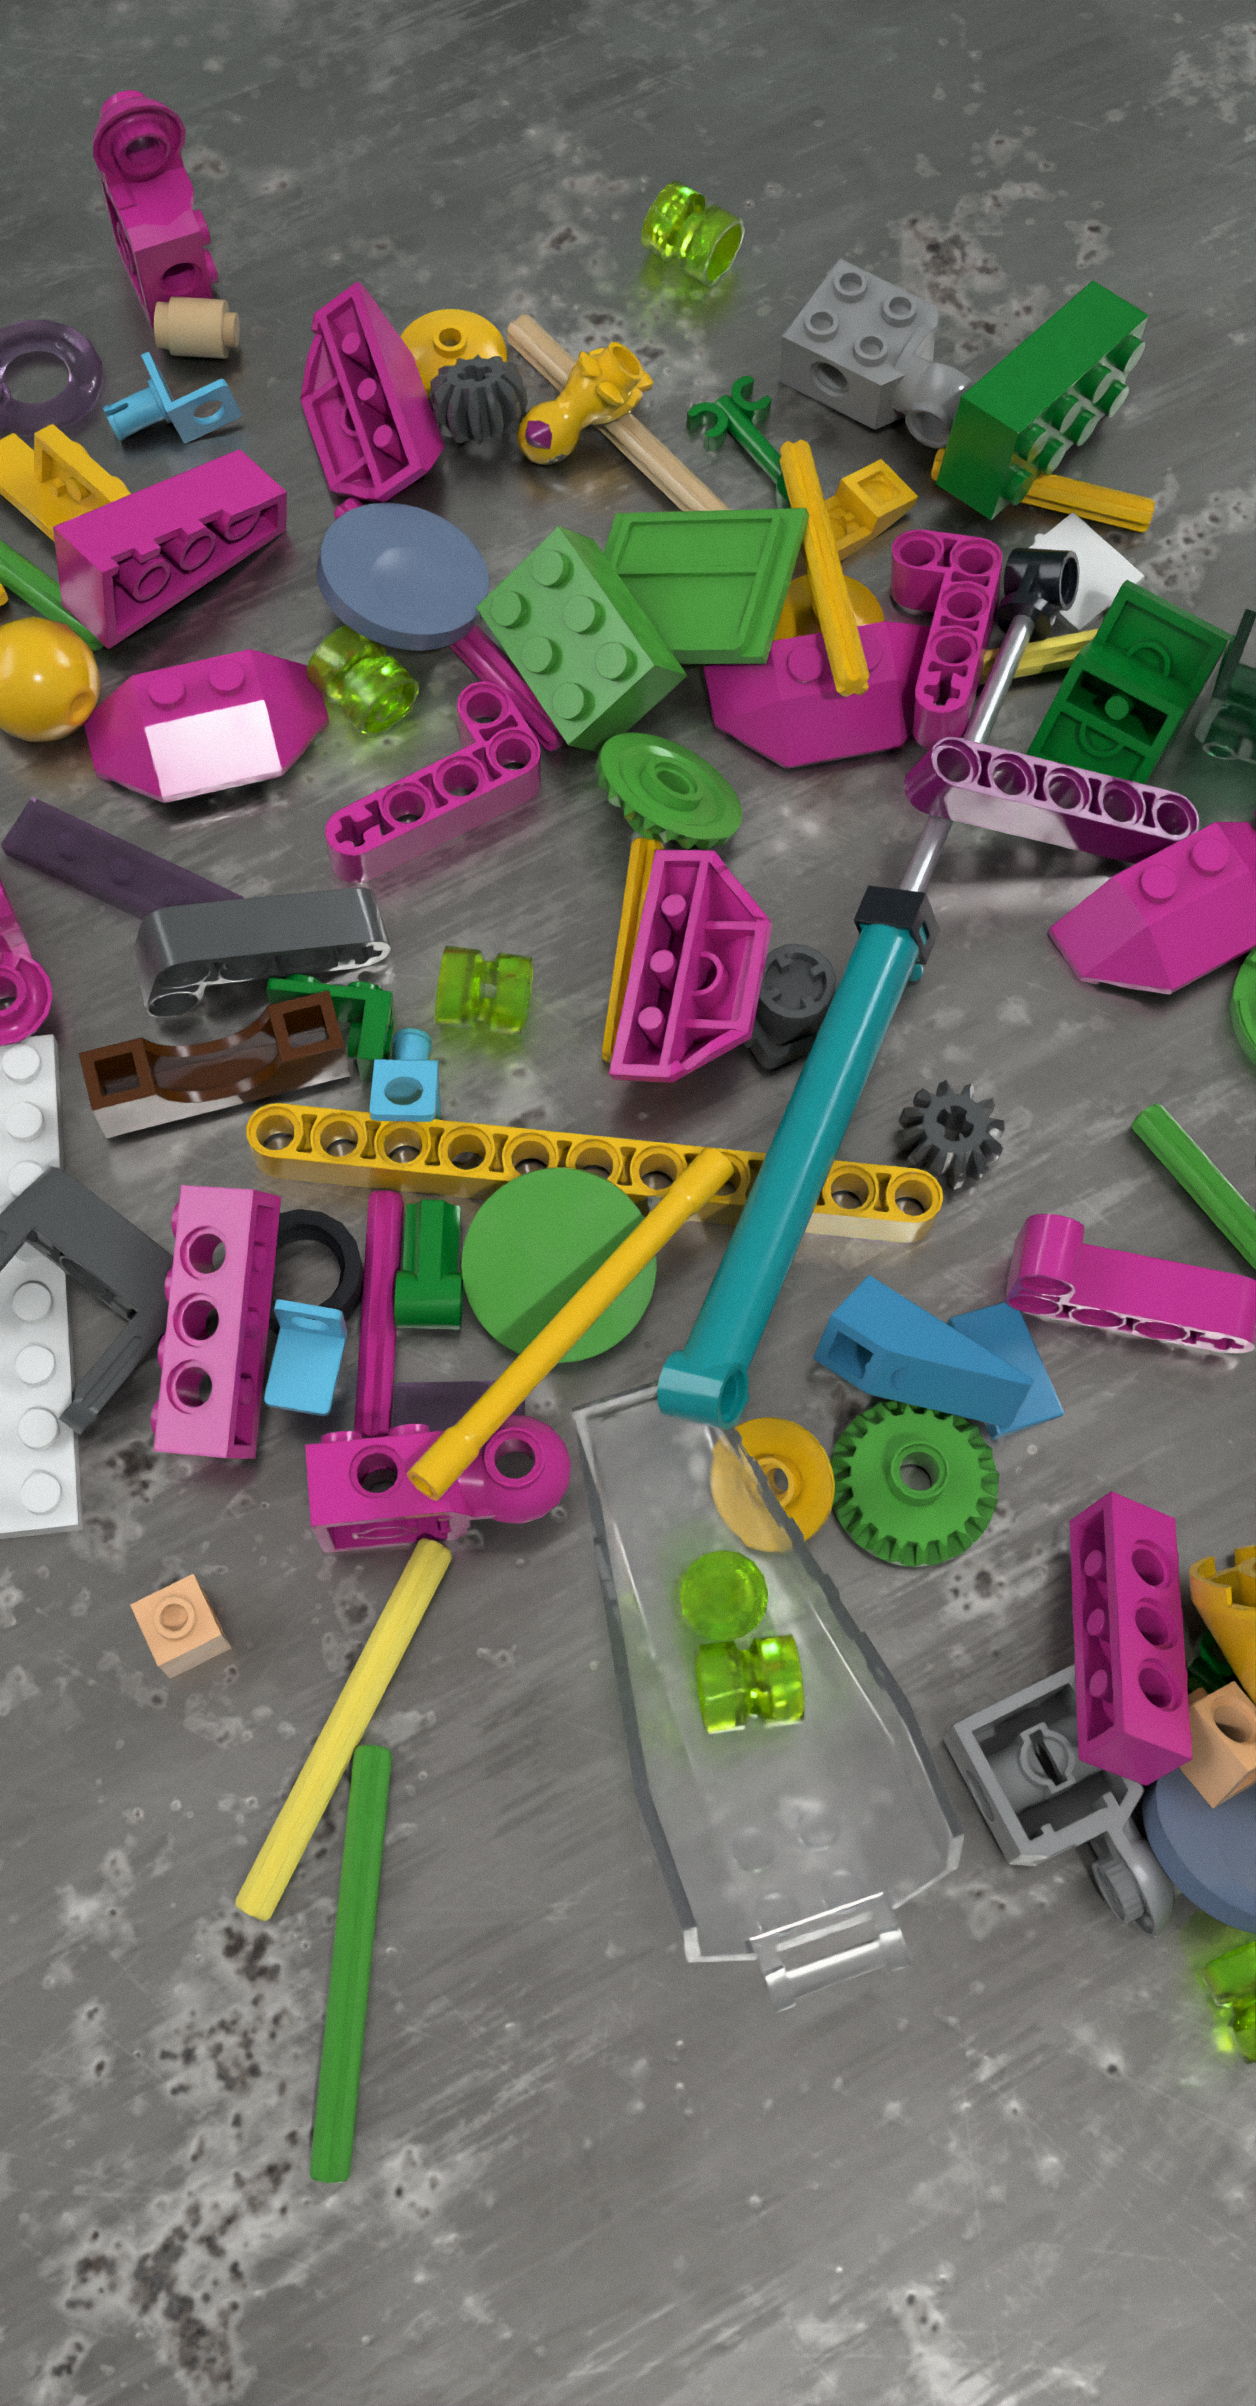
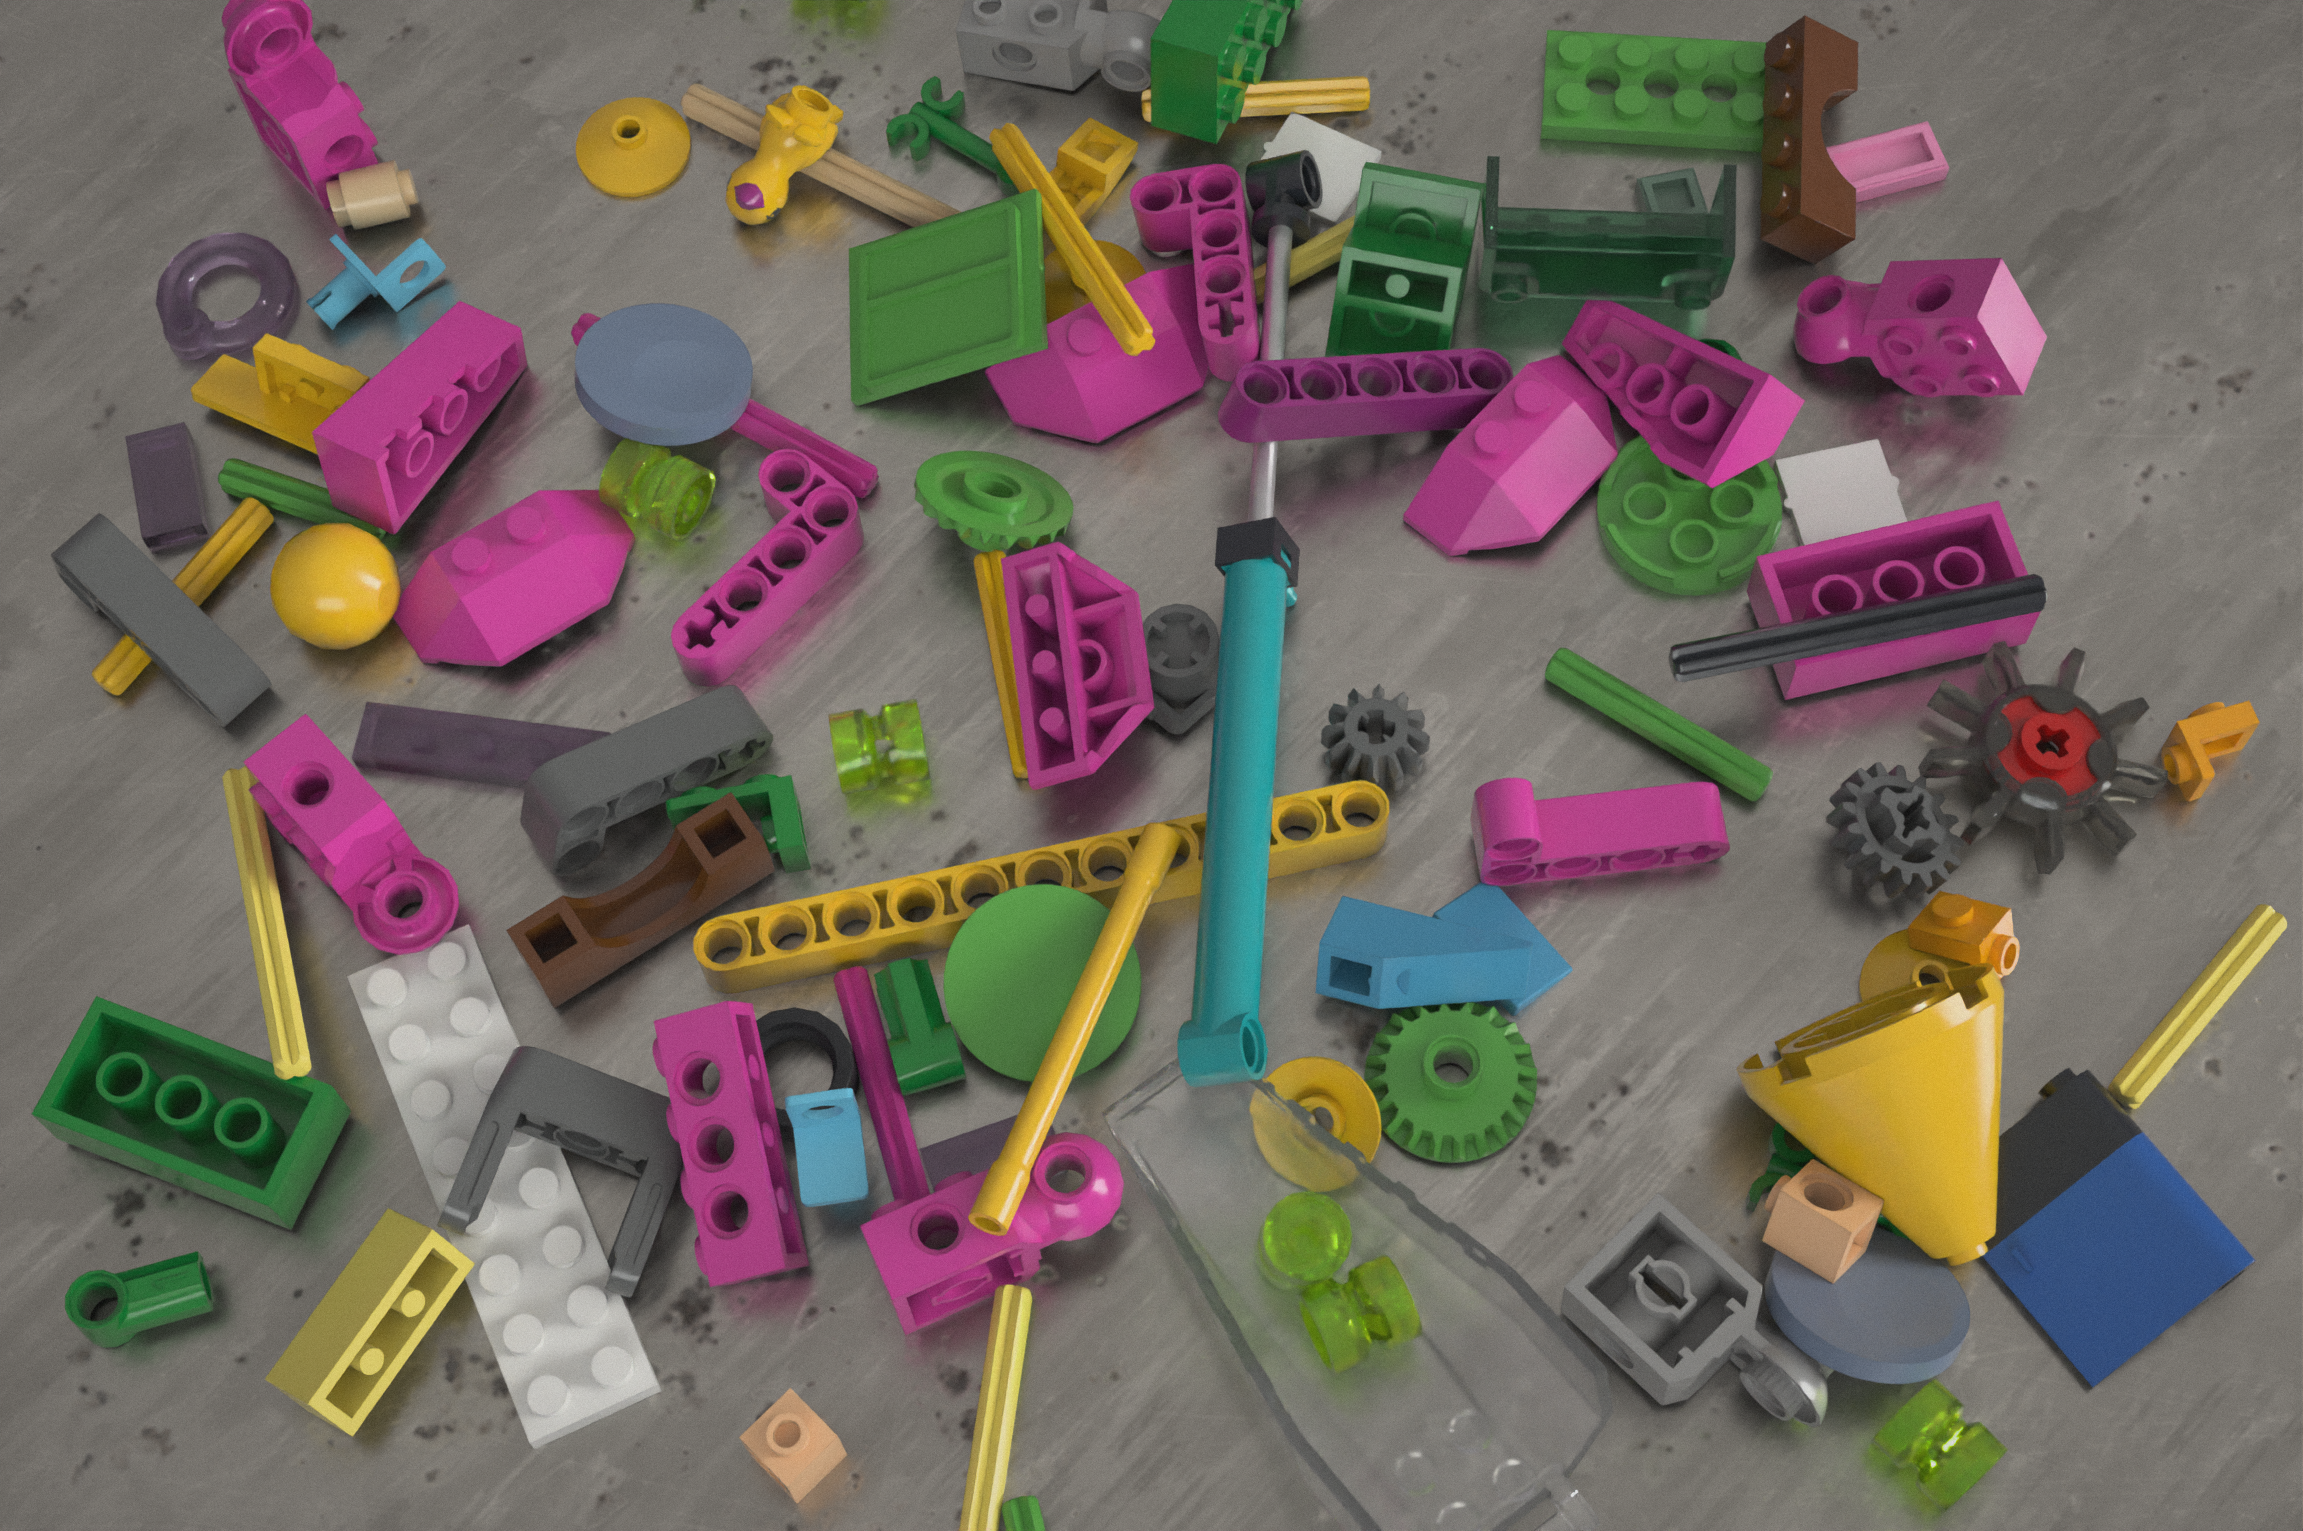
camera: 10 degrees left, 5 degrees down
dark pink wedge [300,281,445,503] -> none
medium azure bracket [370,1028,441,1122] -> none
dark grey gear [429,354,528,445] -> none
bright green brick [476,526,688,752] -> none
dark pink brick [1069,1491,1193,1786] -> none

